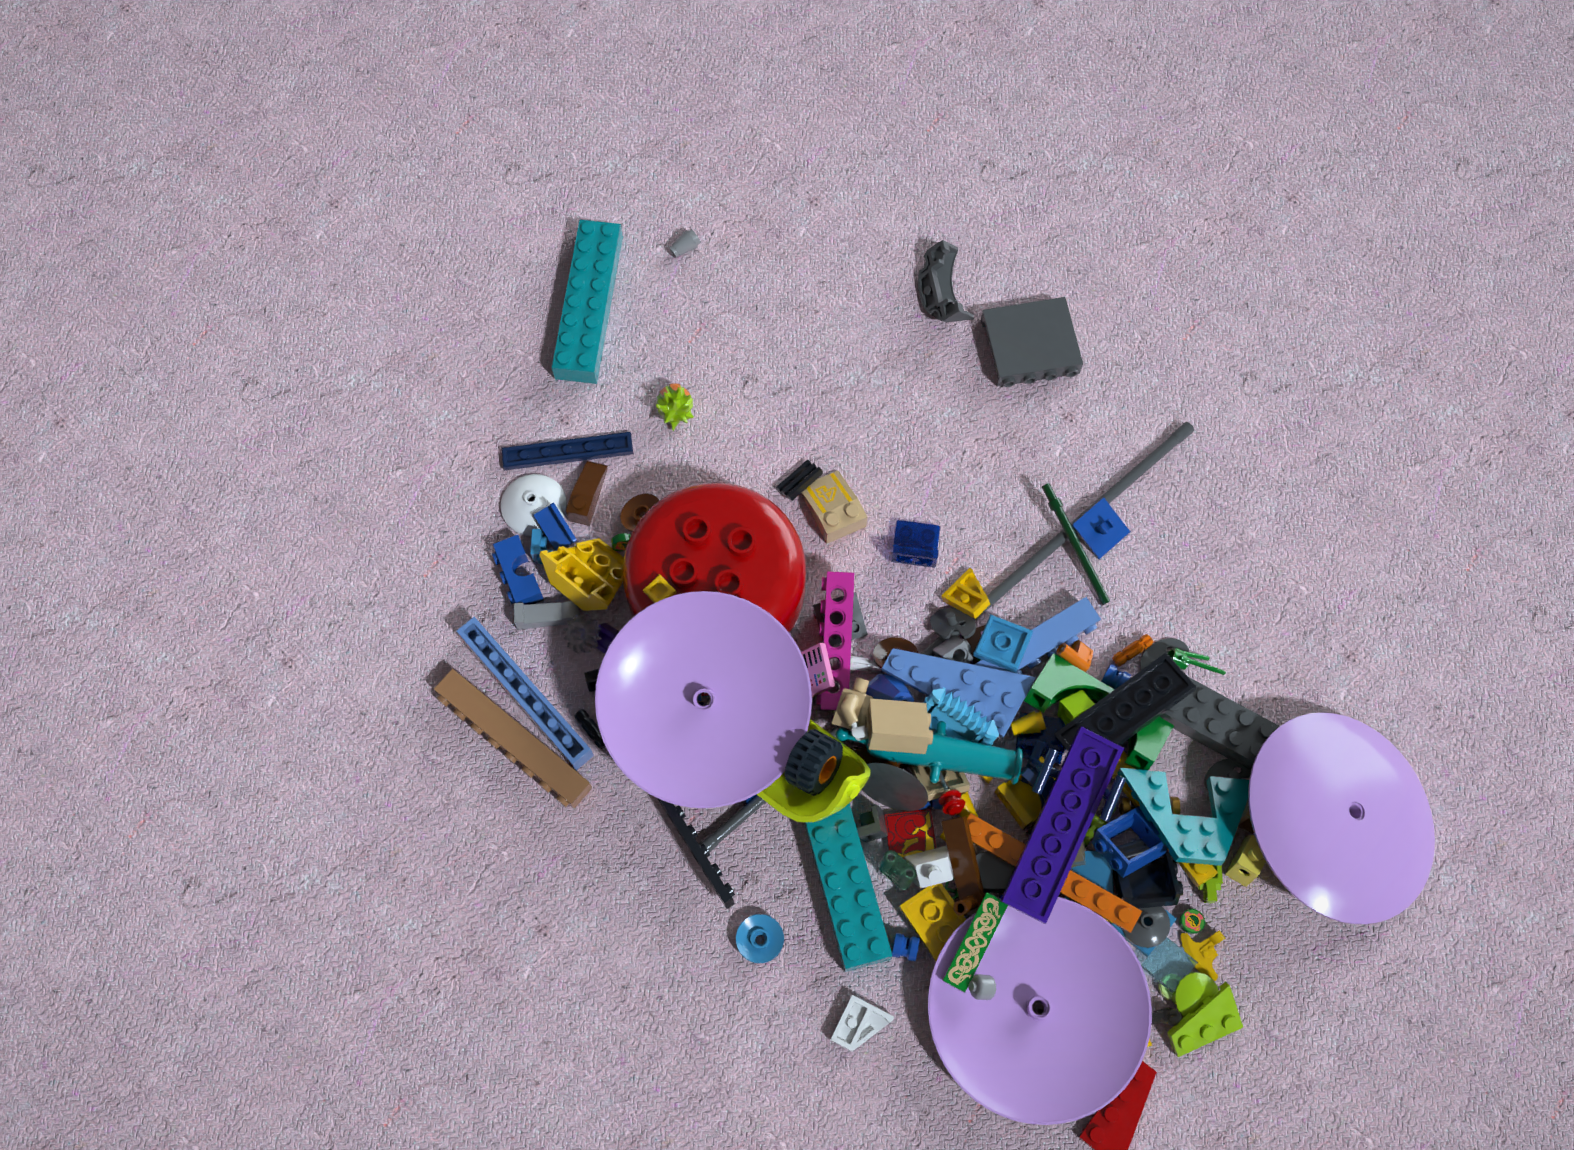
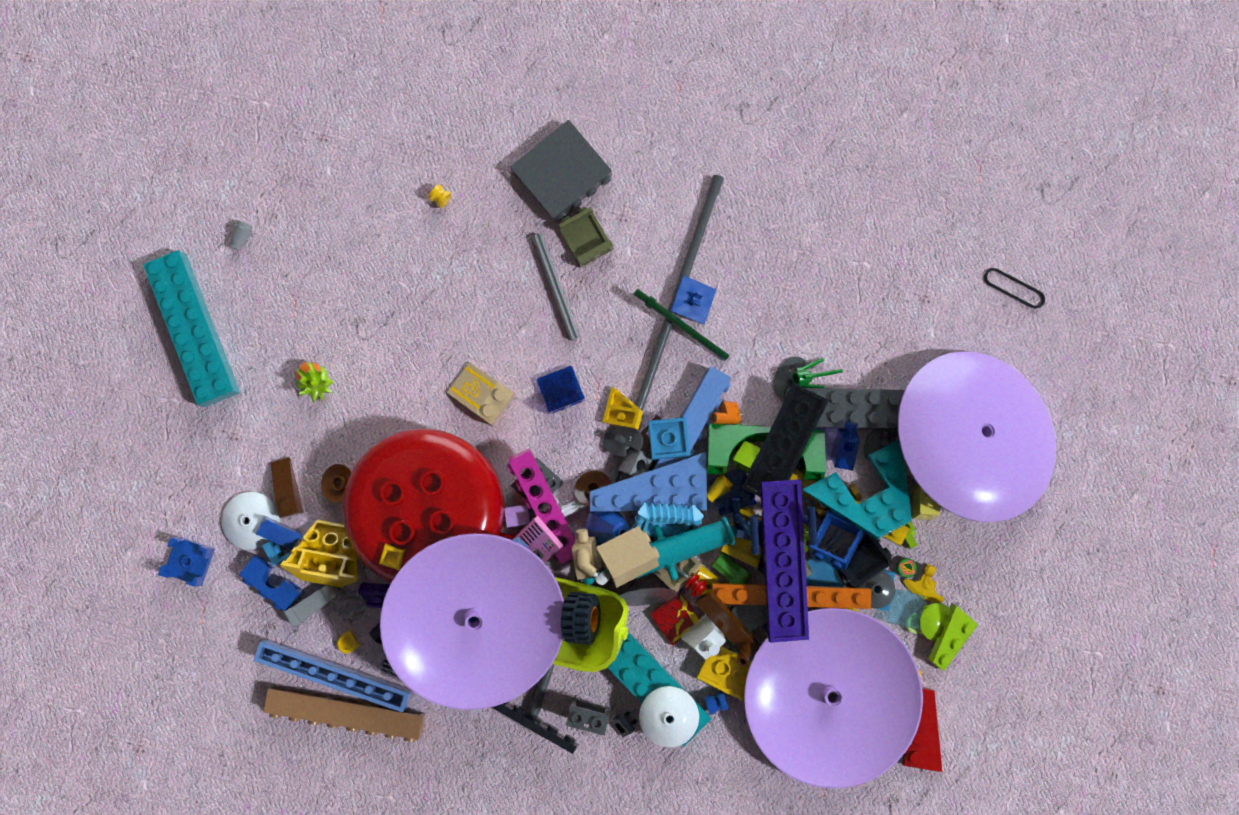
camera: 30 degrees left, 15 degrees up
dark blue tile [501,432,634,471] -> none
green tile [611,533,631,552] -> none
dark azure dish [736,914,784,964] -> none
black tile [776,459,823,501] -> none
white wing [830,995,894,1052] -> none
dark grey panel [857,804,888,842] -> none
clear green piece [878,850,917,892] -> none
dark grey windscreen [918,240,974,323] -> none
tile [943,892,1008,993] -> none
light grey piece [969,974,996,1000] -> none
blue wheel [1101,664,1131,690] -> none
orange axle [1112,634,1153,666] -> none
clear smoke arm [1151,1008,1182,1026] -> none
none -> blue panel [158,537,215,587]
none -> yellow tile [337,630,361,654]
none -> yellow wheel [428,184,452,208]
none -> lavender panel [504,505,531,527]
none -> light grey axle [532,233,579,340]
none -> olive panel [558,207,614,268]
none -> dark grey window [566,699,610,736]
none -> black tile [610,711,637,737]
none -> white dish [639,686,699,747]
none -> bright green piece [711,553,752,584]
none -> clear blue torso [831,421,860,471]
none -> black piece [984,268,1045,308]

